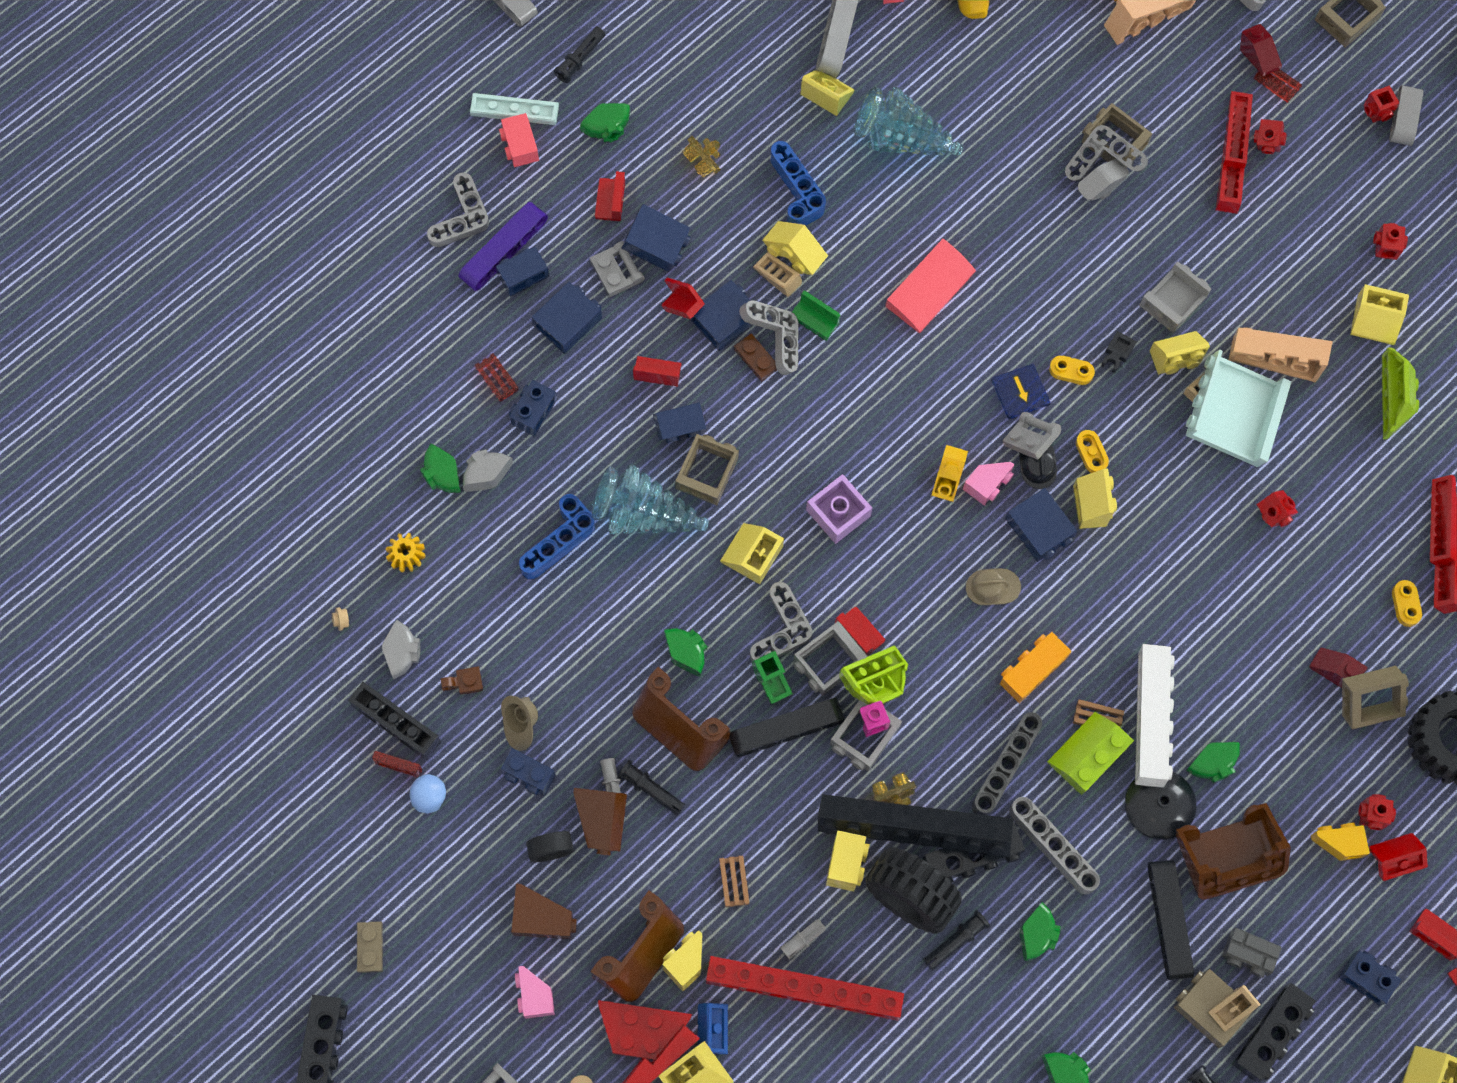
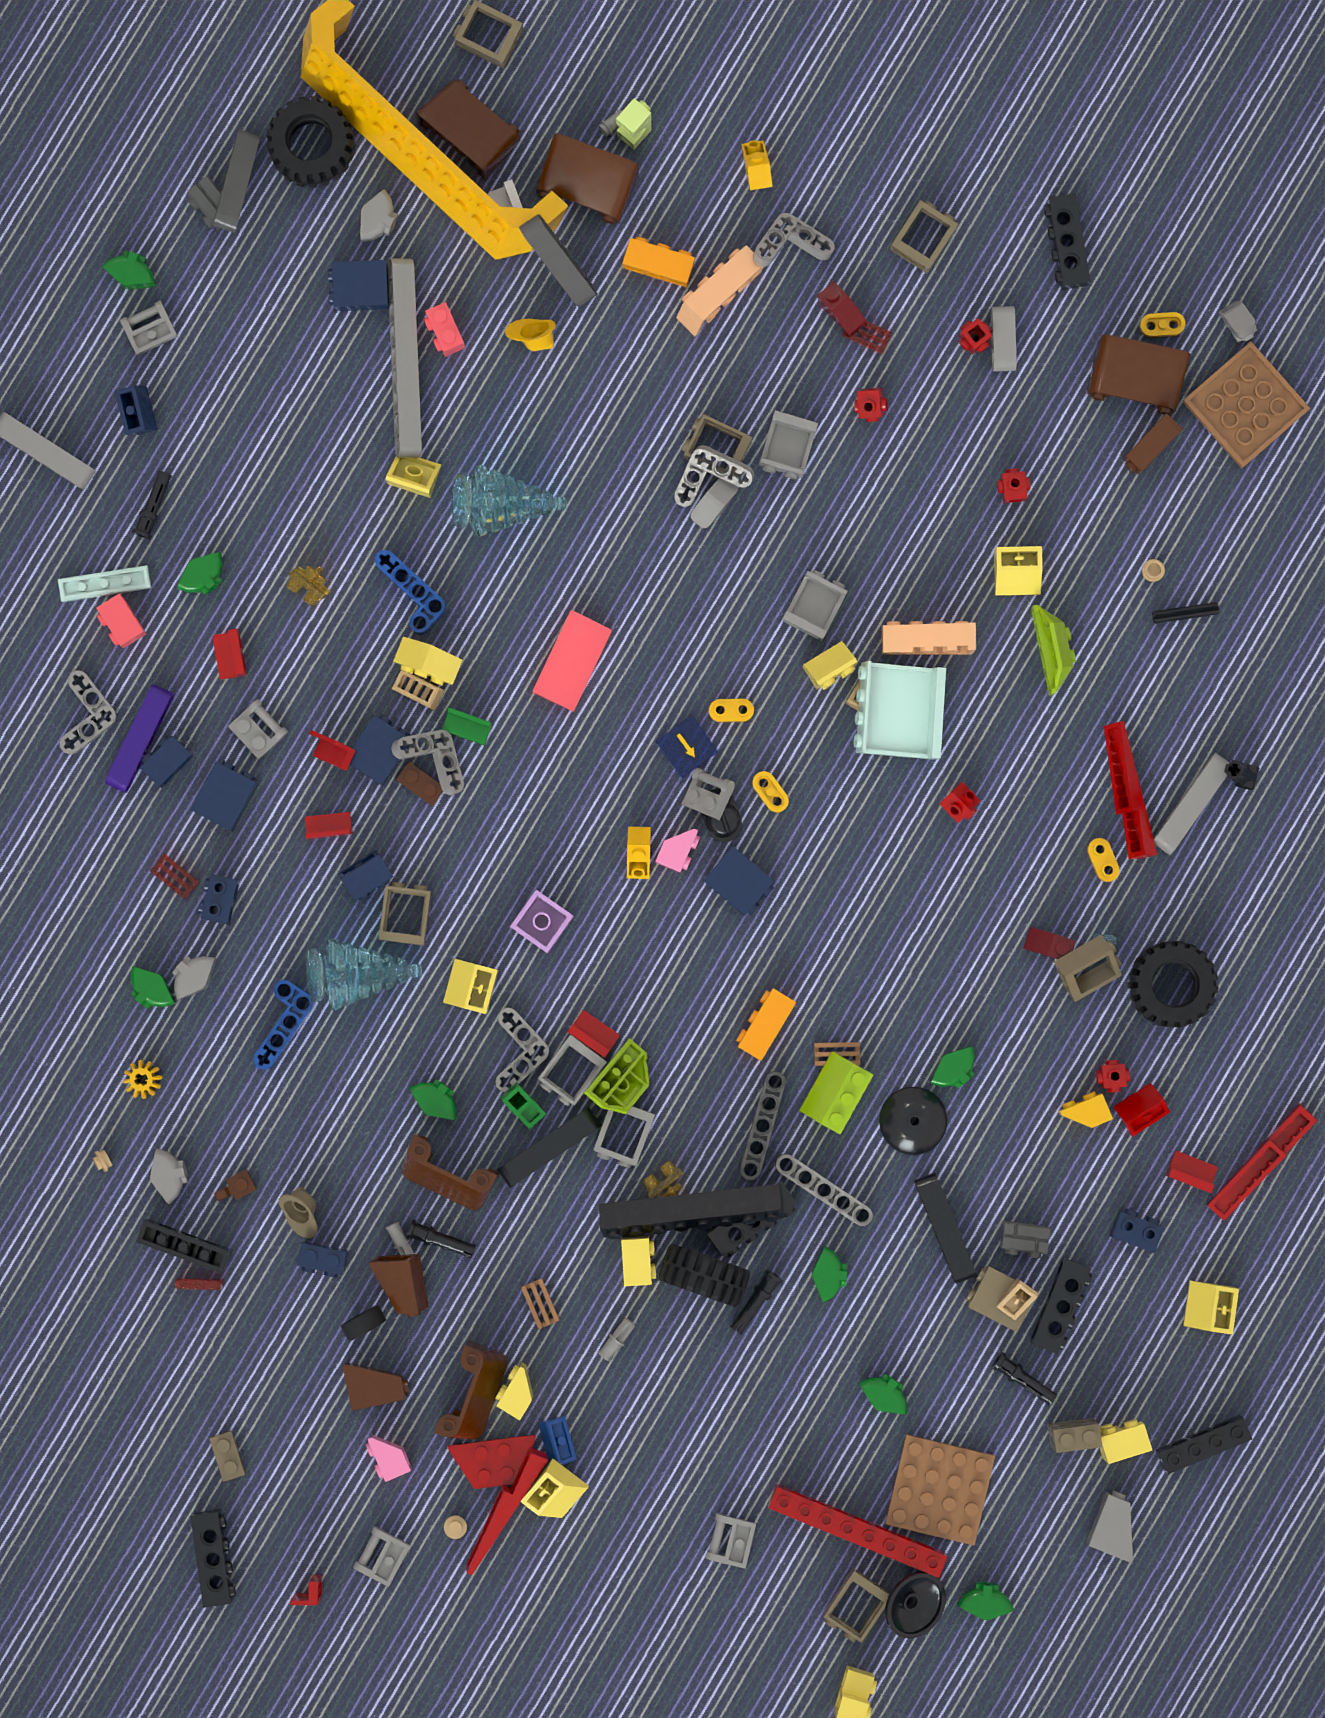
camera: 15 degrees left, 15 degrees up
light blue hair [410,774,446,814] -> none
dark blue brick [621,204,691,272] -> none
red brick [706,956,904,1021] -> none
dark pink bracket [860,701,890,737] -> none
dark tan piece [966,568,1021,605] -> none
light yellow slope [1073,469,1117,529] -> none
black plate [1101,331,1137,373] -> none
white brick [1135,644,1174,788] -> none
reddish brown windscreen [1176,803,1291,900] -> none
red slope [1216,91,1253,214] -> none
none -> light grey panel [759,410,818,480]

